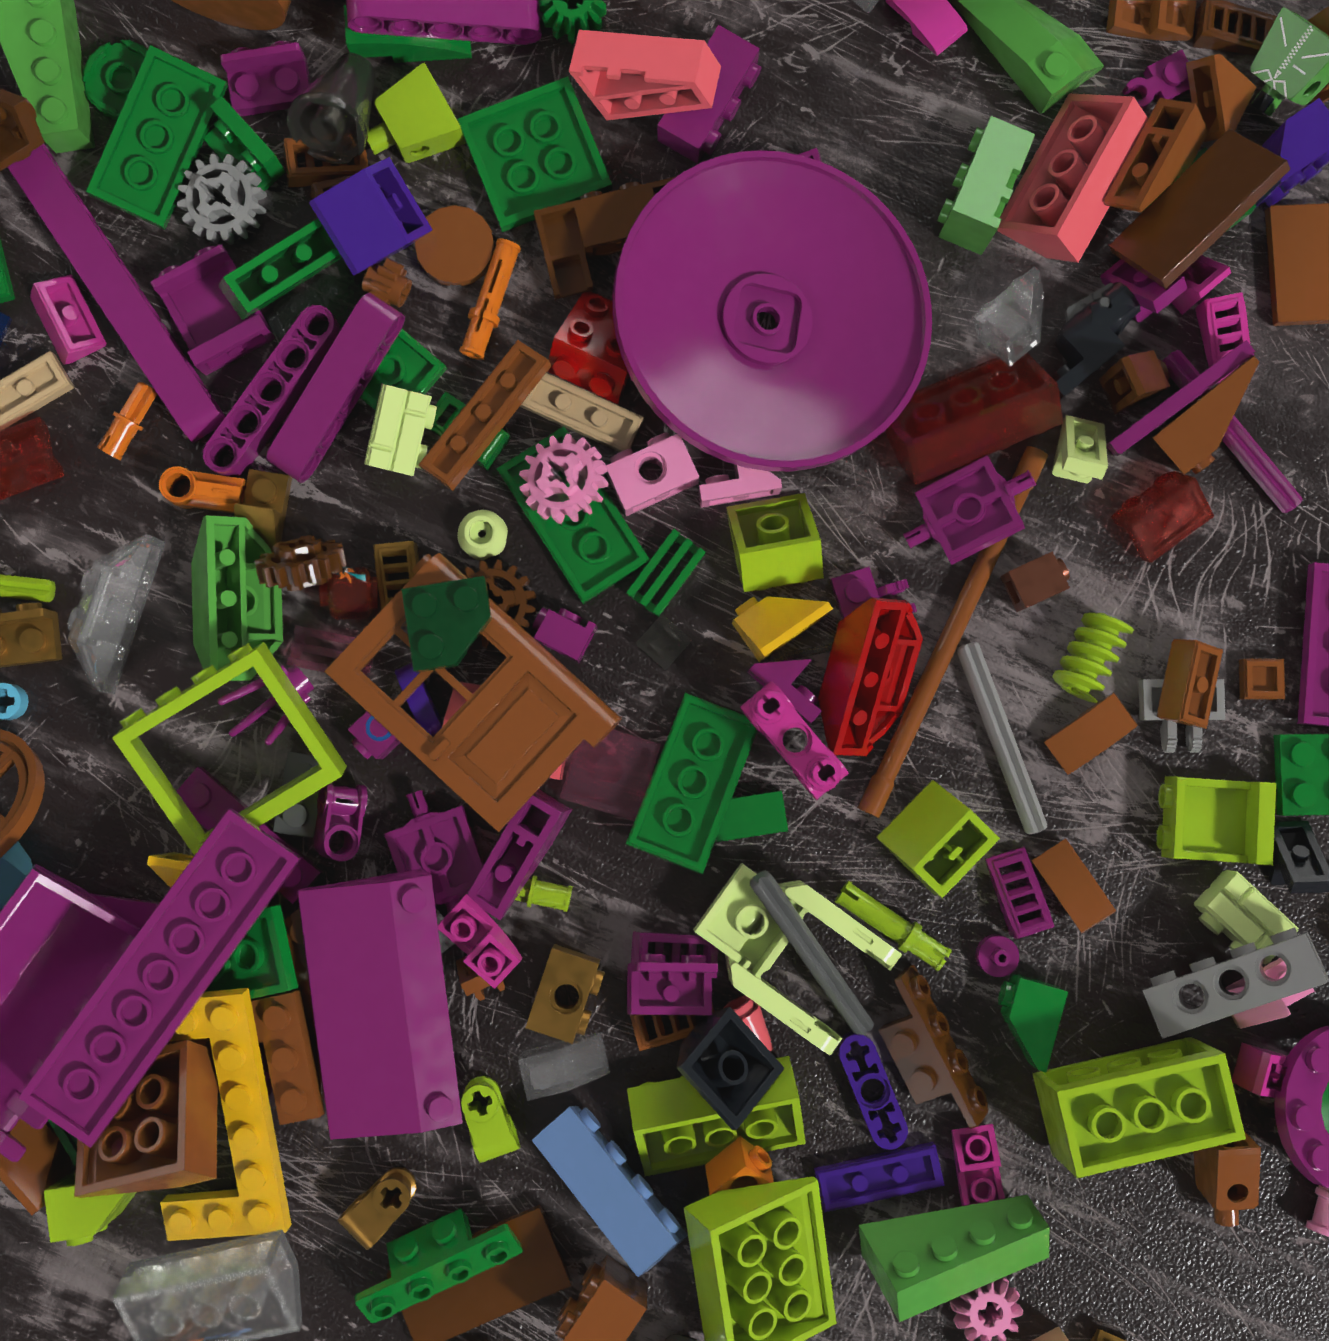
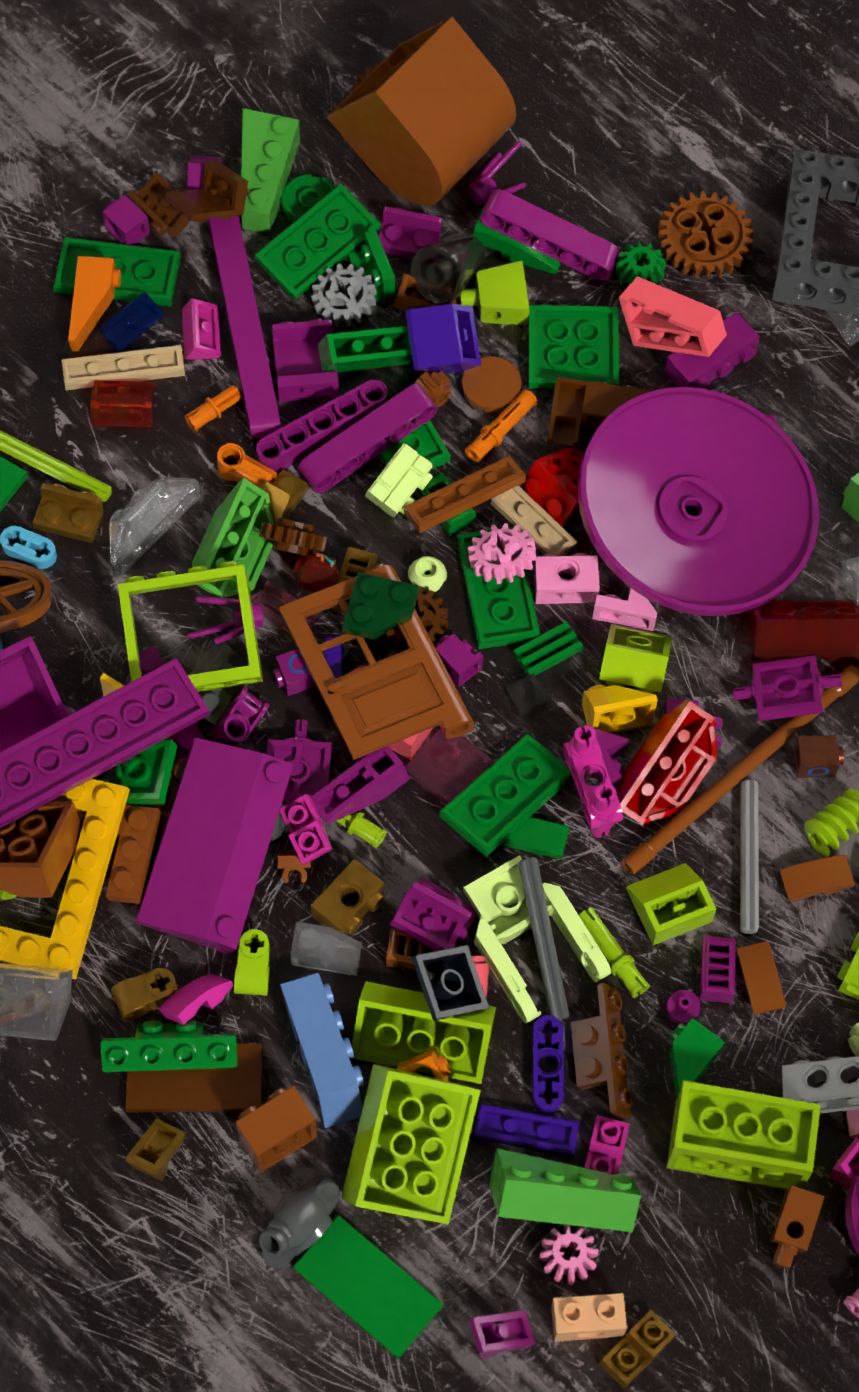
camera: 25 degrees right, 20 degrees down
none -> dark pink slope [158,974,234,1025]

